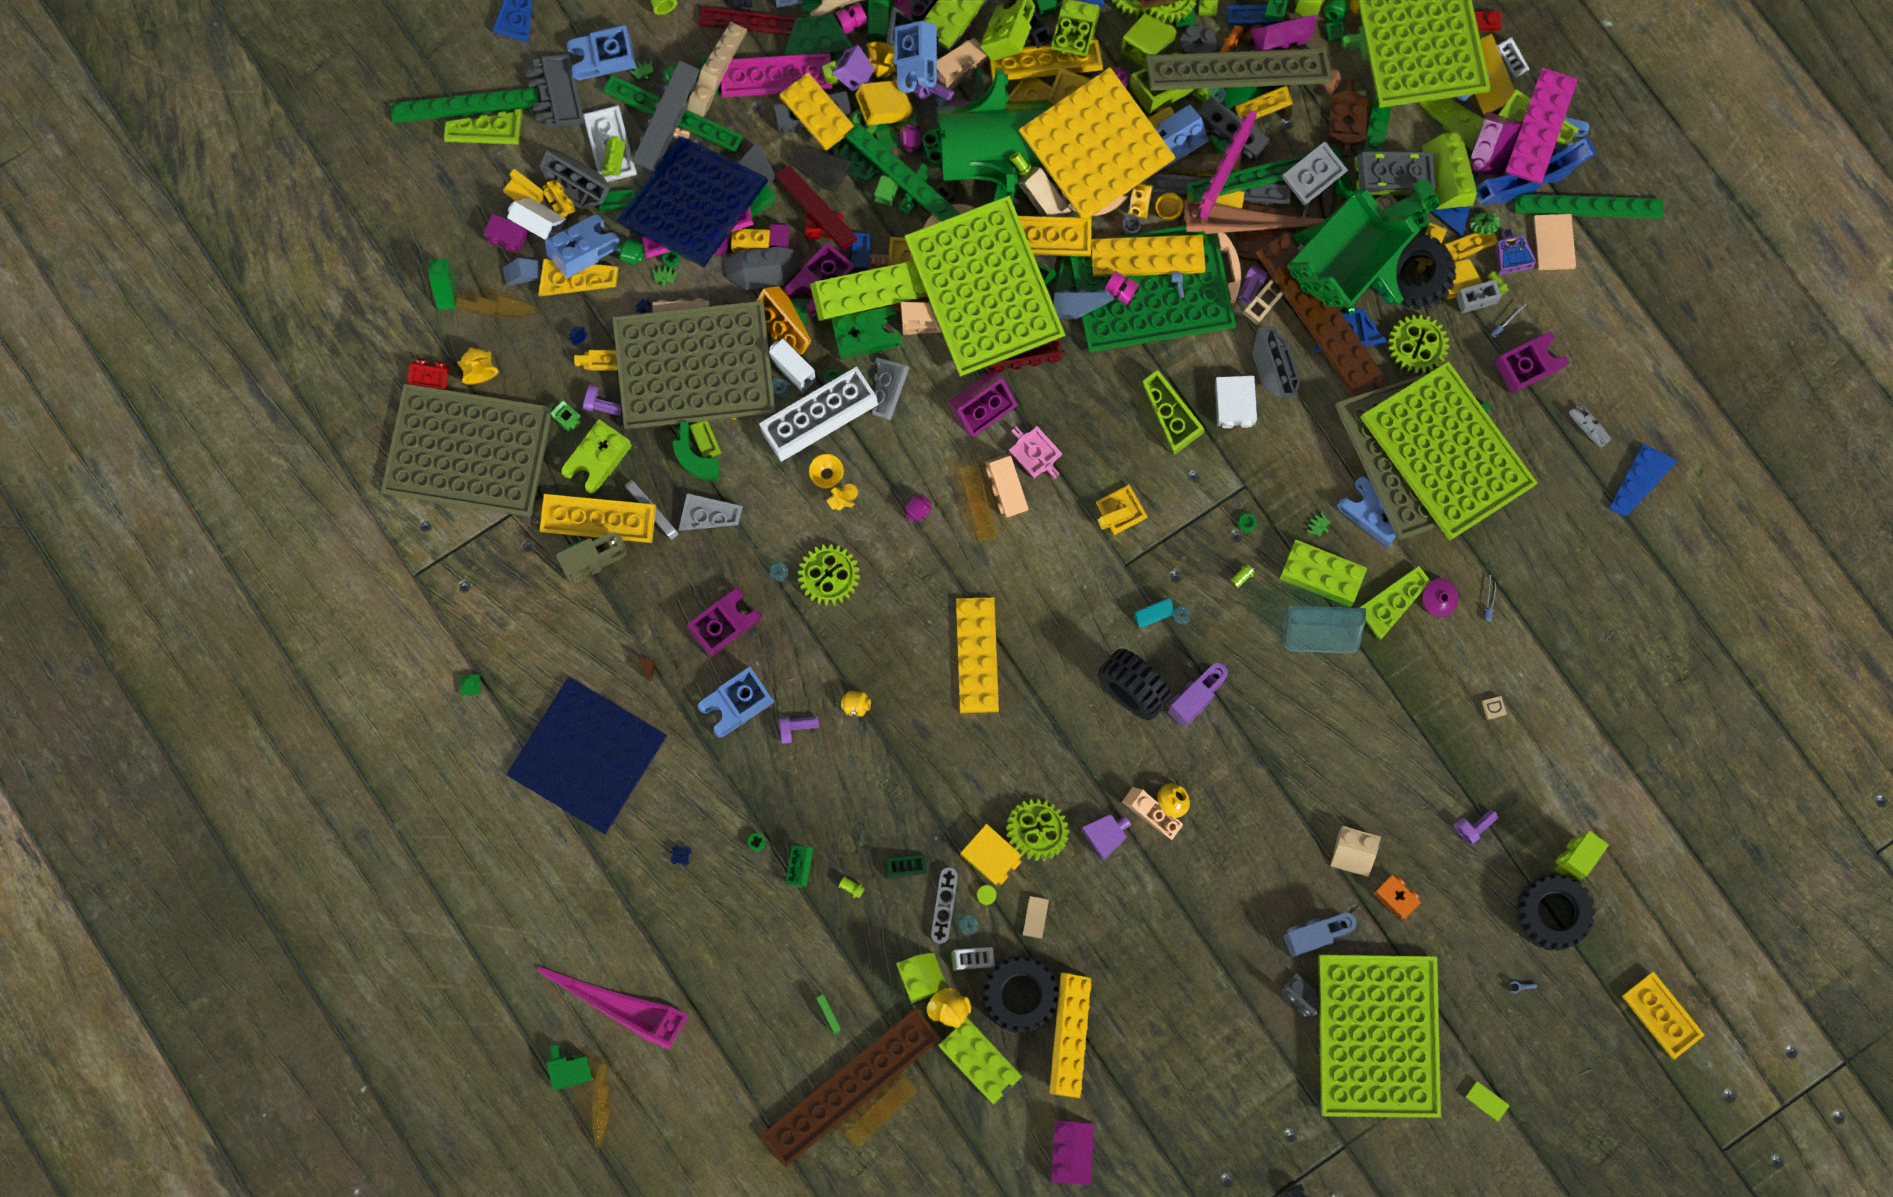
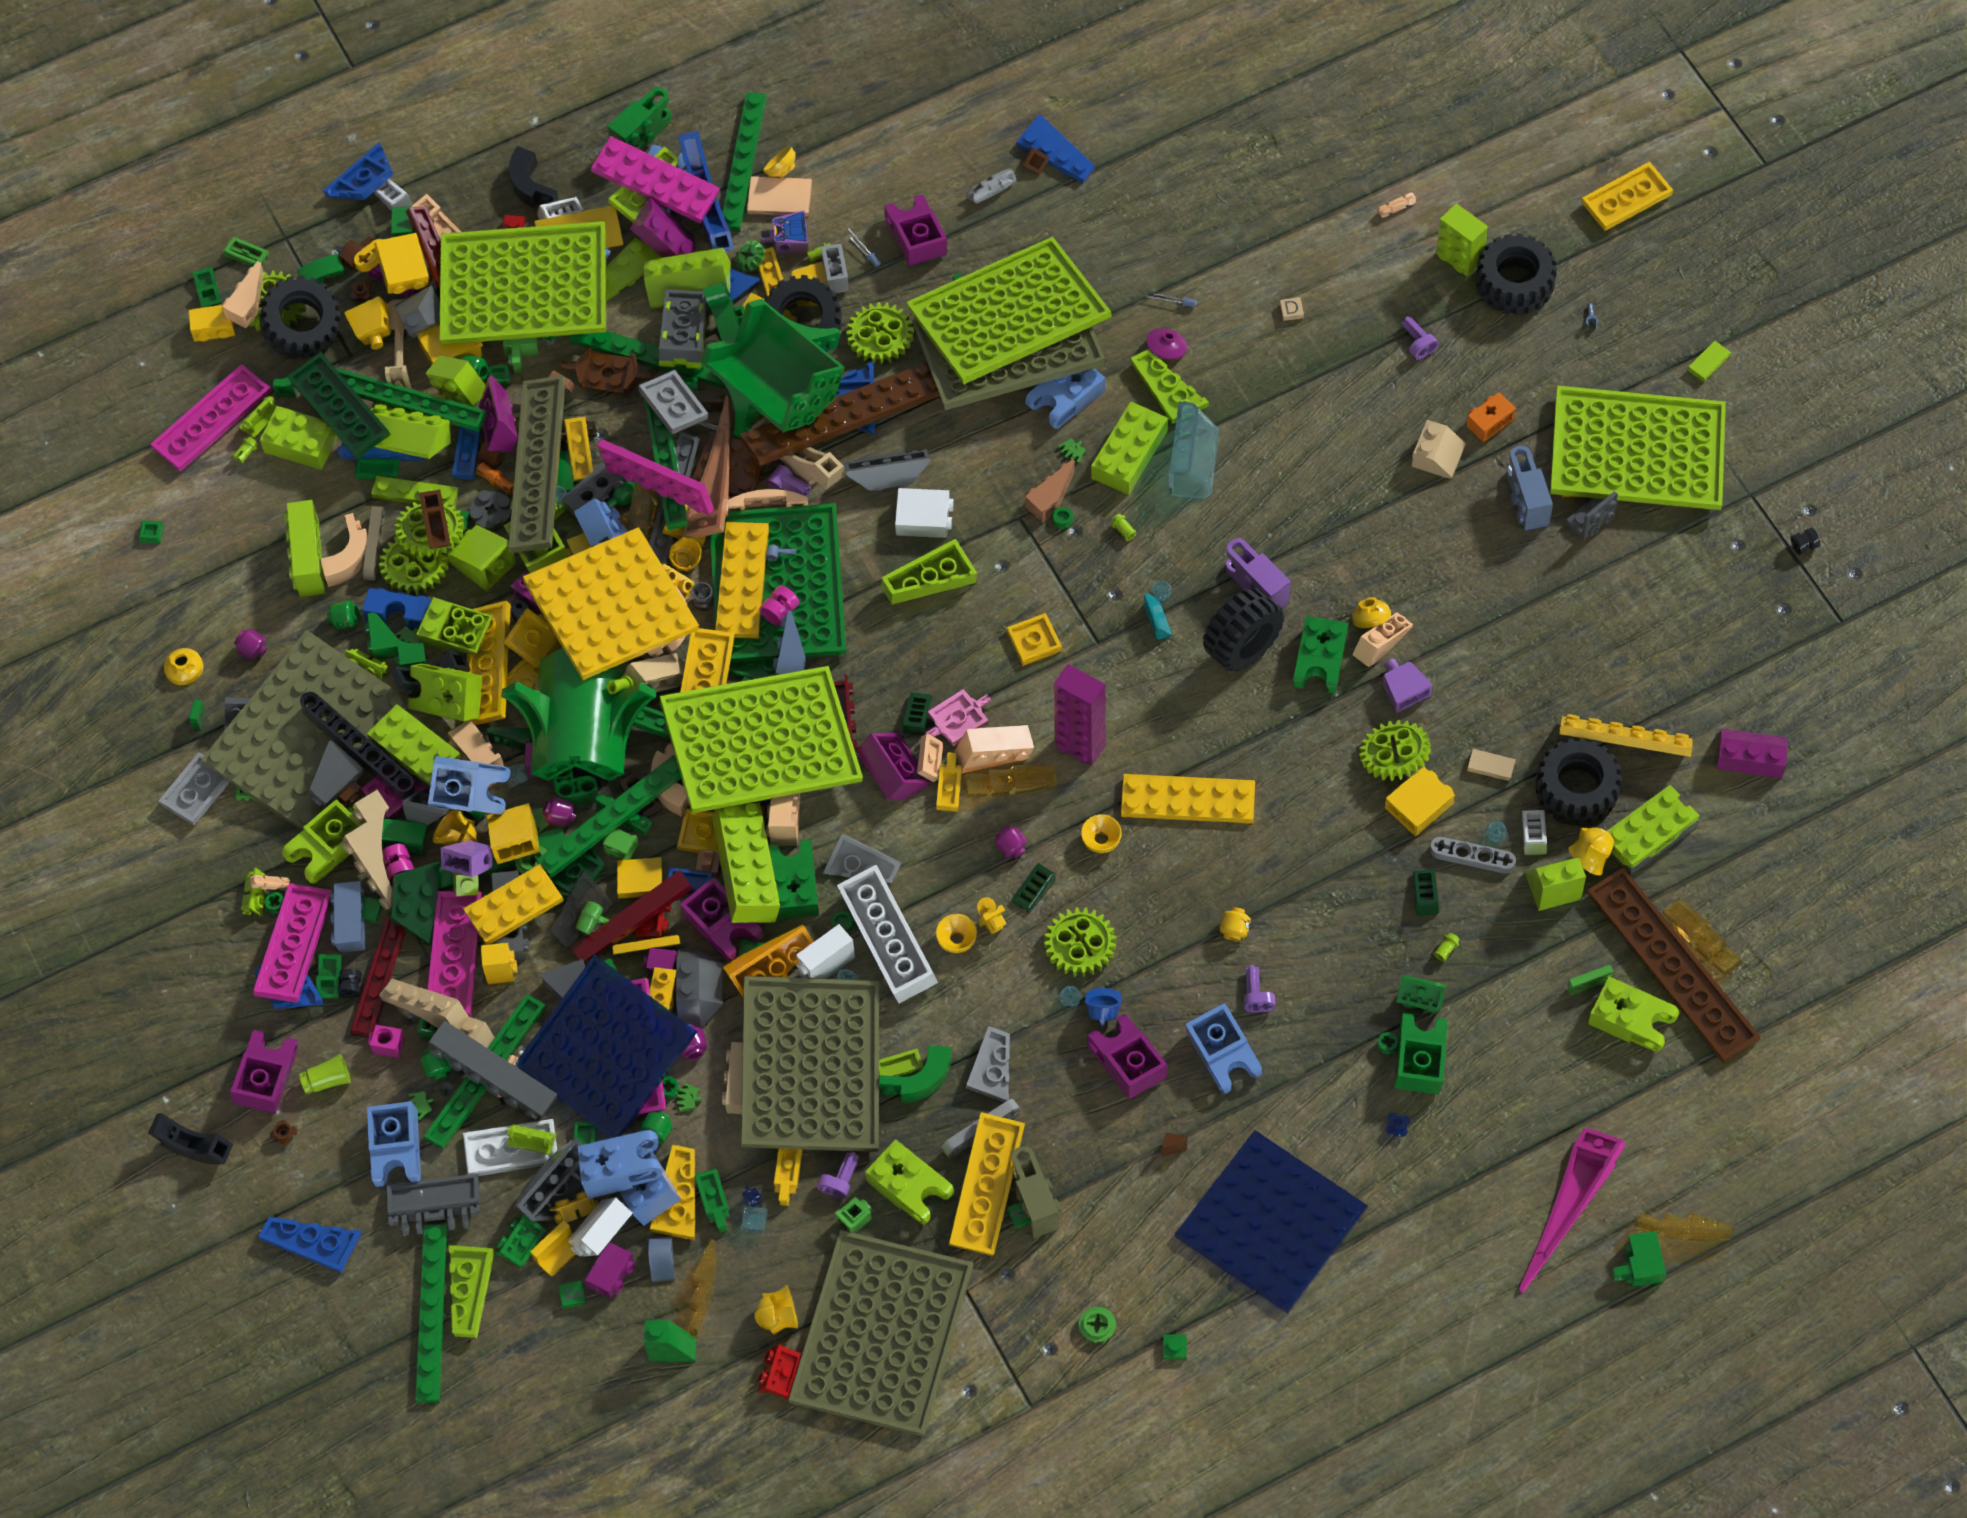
camera: 80 degrees left, 15 degrees down
clear blue plate [635,298,652,314] -> none
medium lavender piece [913,77,954,101] -> none
lime tile [977,885,996,905] -> none
yellow beam [1097,507,1134,529] -> none
none -> dark pink brick [368,1025,405,1058]
none -> yellow brick [481,943,518,984]
none -> green bracket [494,1214,547,1268]
none -> black arch [509,146,559,208]
none -> green tile [558,1280,586,1310]
none -> bright green piece [575,901,609,935]
none -> medium blue brick [578,1130,662,1199]
none -> green brick [607,87,672,151]
none -> yellow tile [612,935,681,955]
none -> yellow tile [617,857,662,899]
none -> magenta head [675,1025,707,1060]
none -> green hinge [695,1168,730,1233]
none -> clear light blue plate [741,1206,768,1233]
none -> yellow piece [763,146,795,178]
none -> dark green slope [903,692,932,735]
none -> light nougat plate [917,734,943,782]
none -> yellow hinge [936,752,962,812]
none -> dark green slope [1012,863,1056,913]
none -> reddish brown slope [1020,146,1050,175]
none -> nougat slope [1025,459,1075,523]
none -> magenta brick [1053,664,1106,766]
none -> bright green gear [1079,1307,1116,1344]
none -> yellow piece [1081,814,1122,853]
none -> blue piece [1085,988,1122,1026]
none -> green brick [1293,616,1349,694]
none -> light nougat axle [1378,192,1416,218]
none -> green brick [1394,1013,1448,1095]
none -> lime brick [1588,976,1679,1052]

